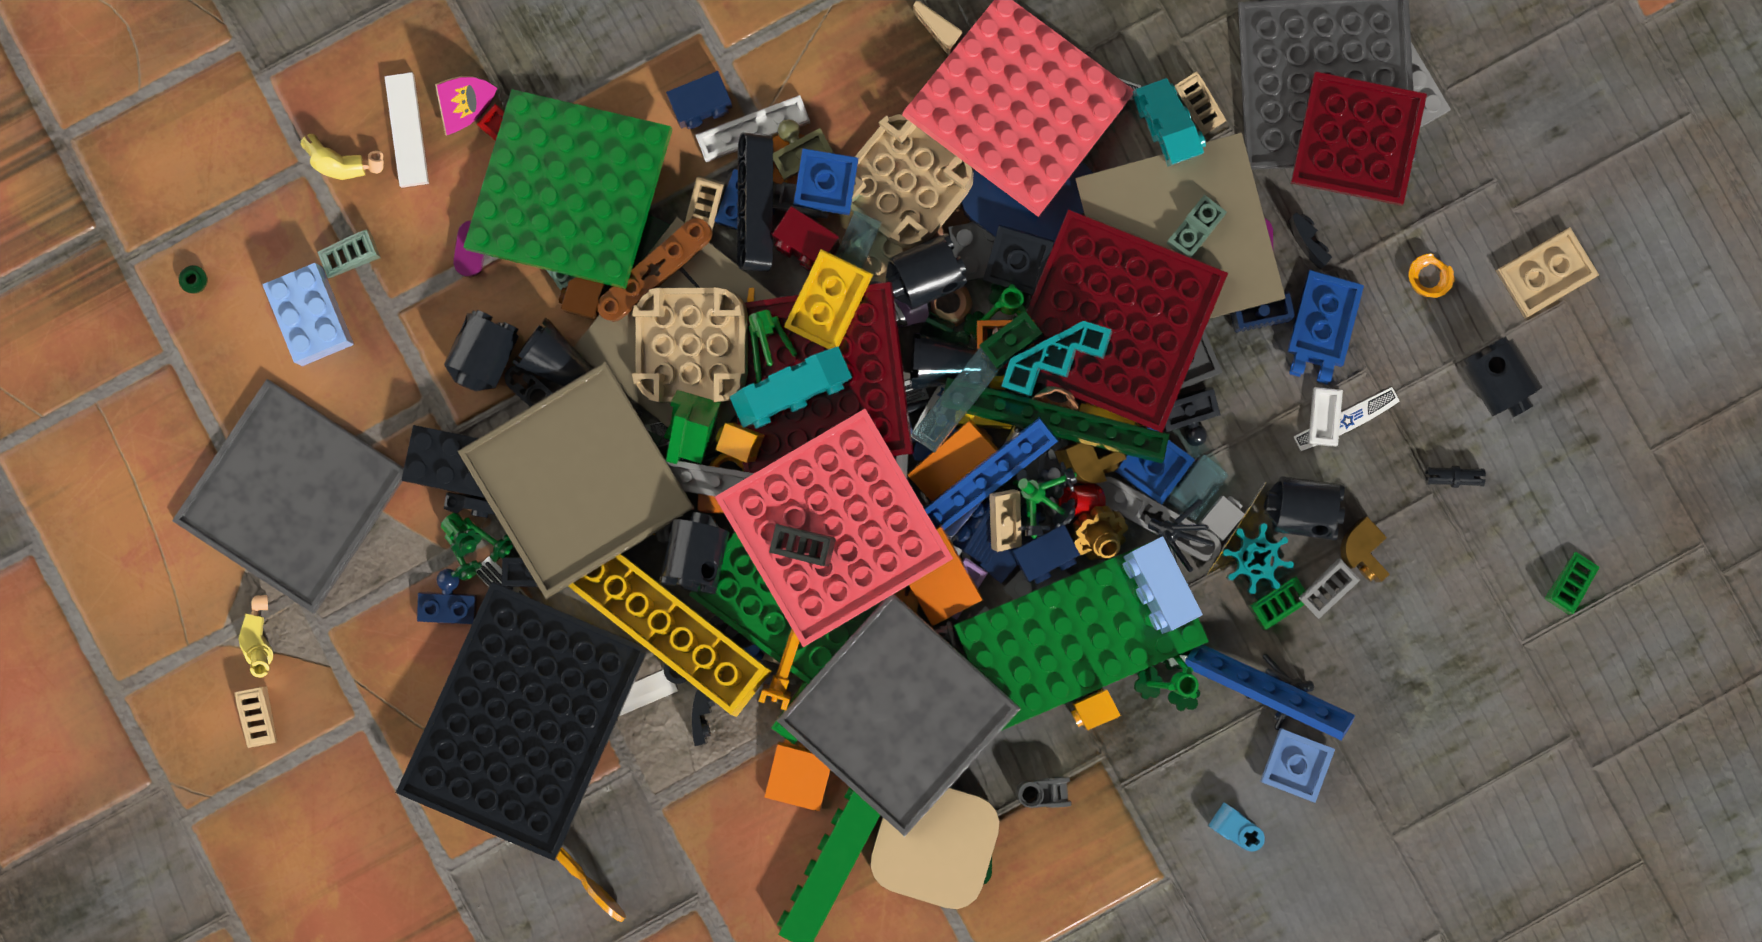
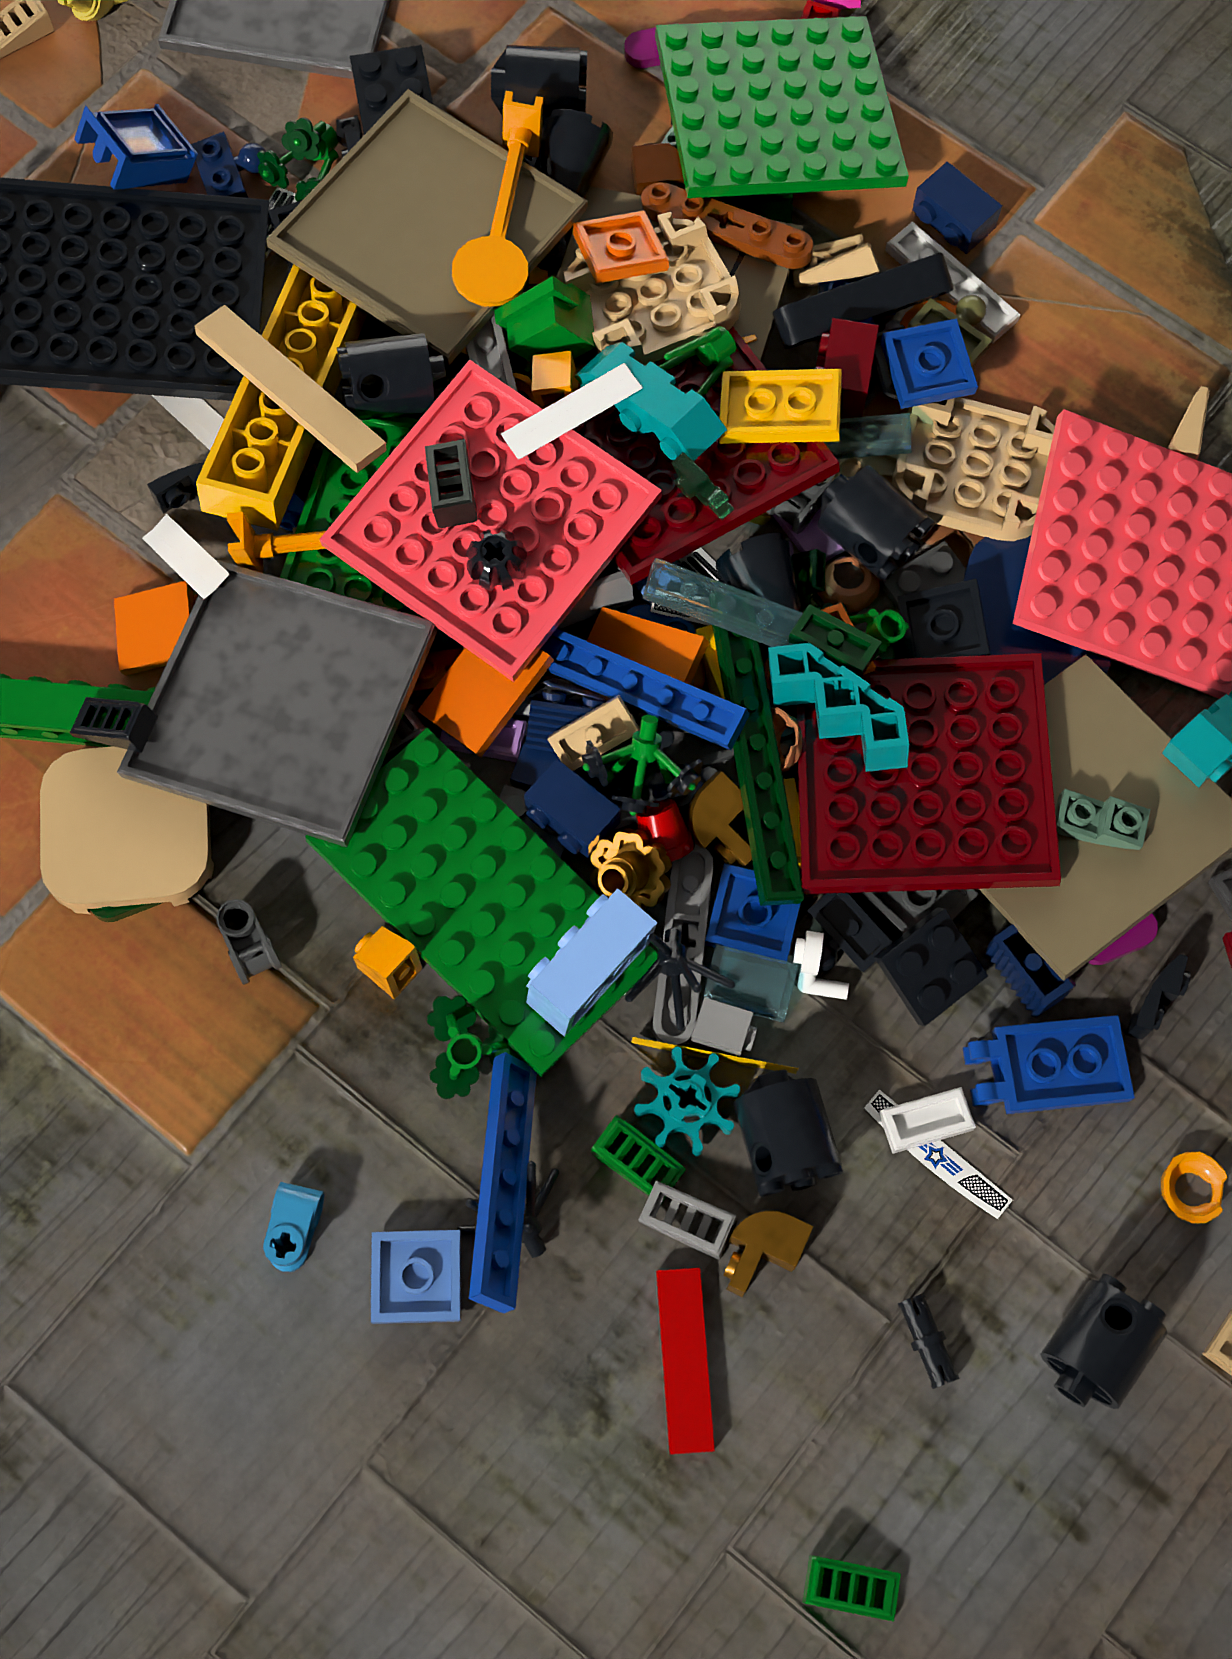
camera: 65 degrees right, 15 degrees down
none -> black slope [70,697,158,753]
none -> blue window [74,104,198,190]
none -> white sticker [142,514,229,599]
none -> tan tile [195,305,387,473]
none -> light orange piece [452,91,544,307]
none -> black piece [466,529,527,591]
none -> white sticker [501,363,643,460]
none -> orange tile [573,211,669,284]
none -> red tile [656,1268,715,1455]
none -> clear green plate [671,452,734,520]
none -> white plate [793,931,849,1000]
none -> tan slope [798,243,881,284]
none -> black plate [874,907,988,1027]

